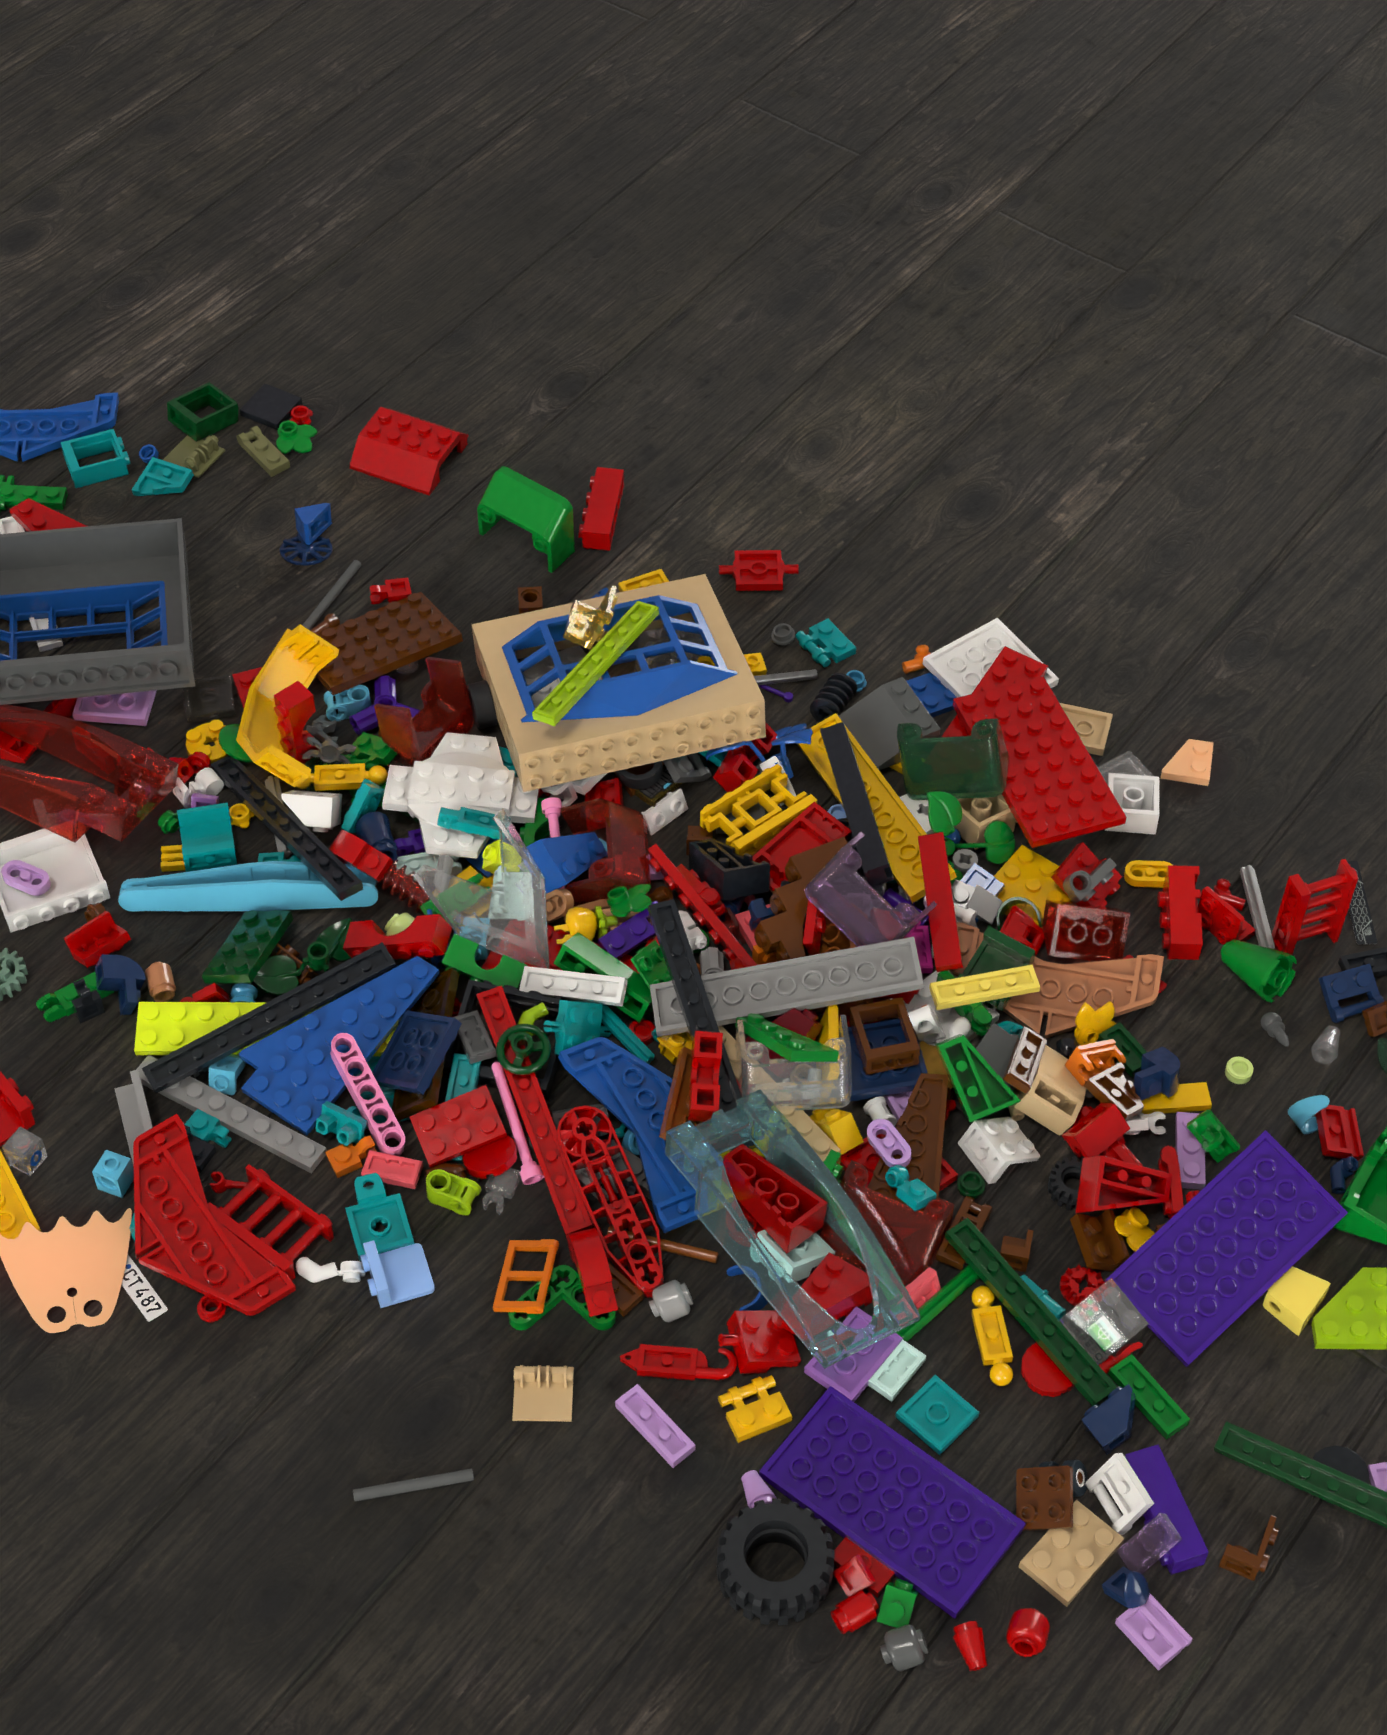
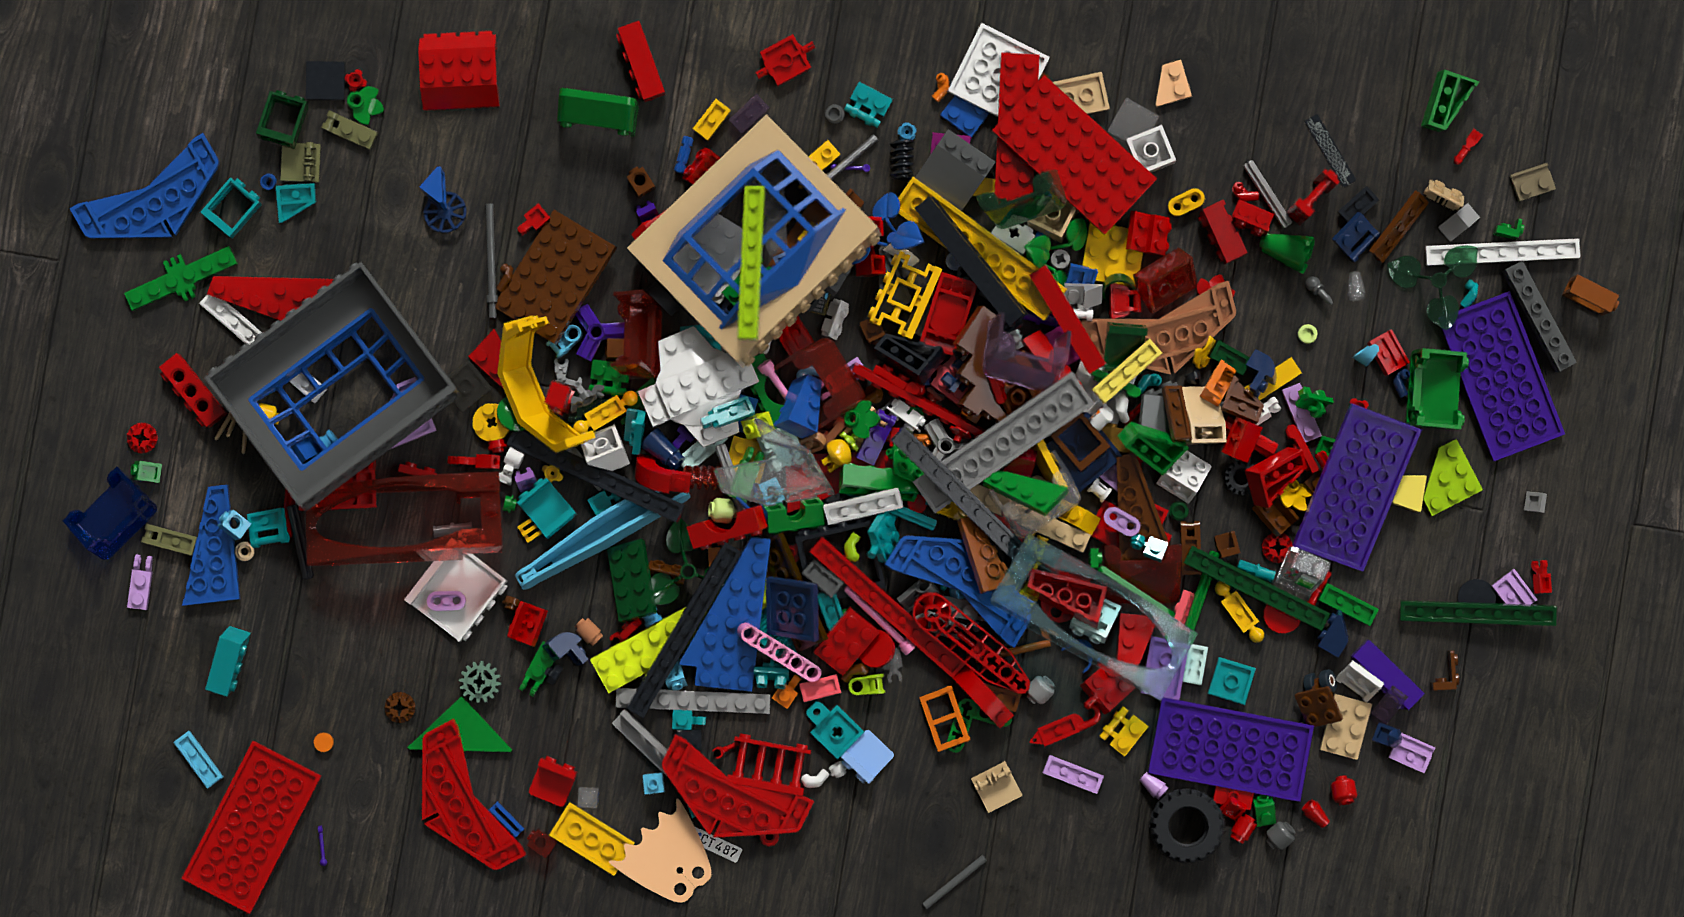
camera: 25 degrees left, 35 degrees up
dark green piece [496,1024,551,1075] -> none
clear yellow bracket [563,584,618,649] -> none
red arch [688,1031,723,1123] -> none
dark grey plate [1063,858,1117,904] -> none

